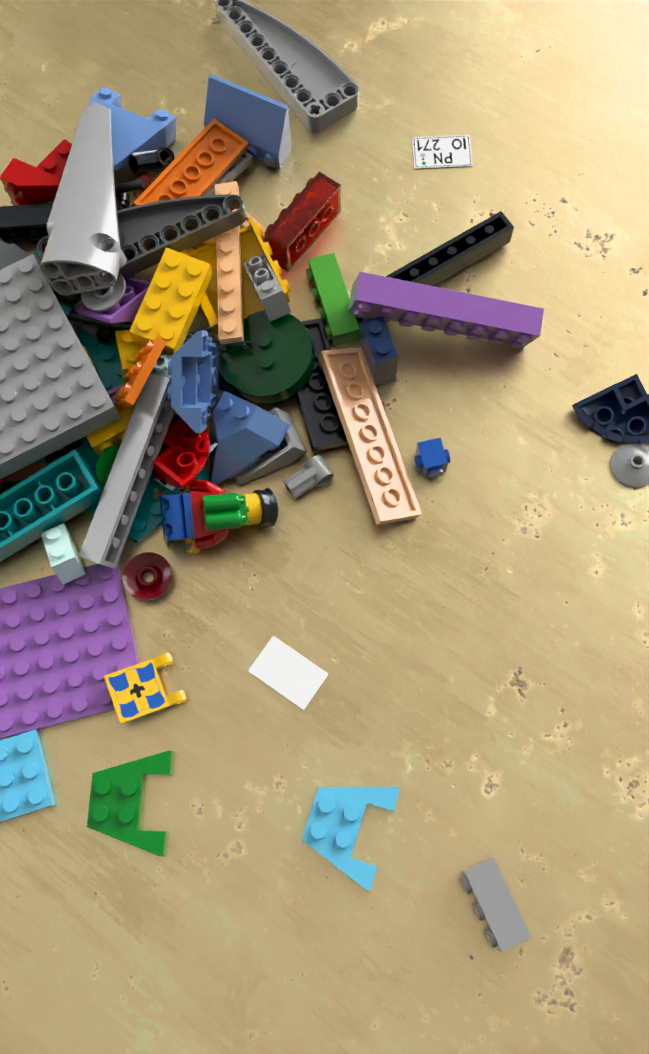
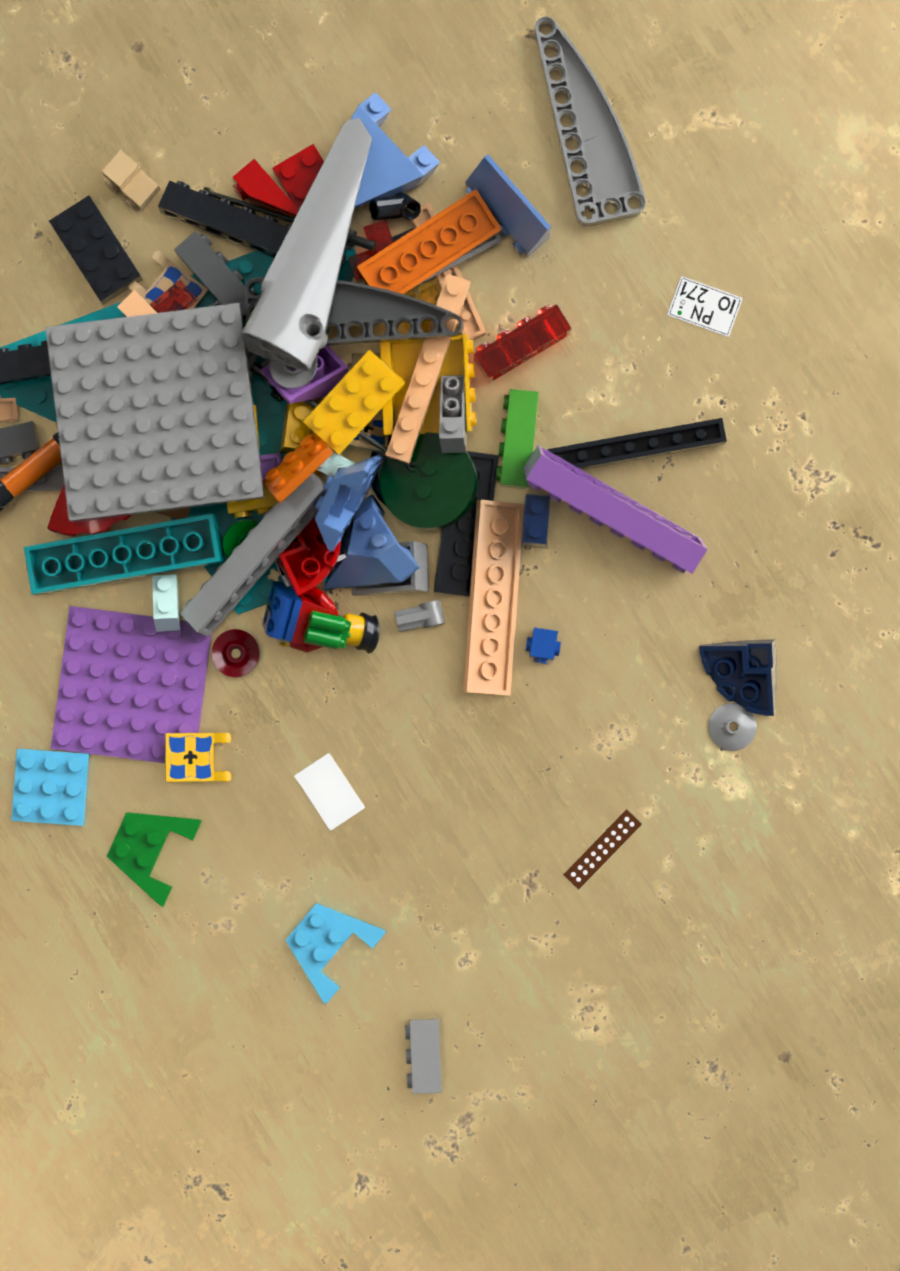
camera: 15 degrees right, 15 degrees up
none -> reddish brown sticker [563,809,642,889]

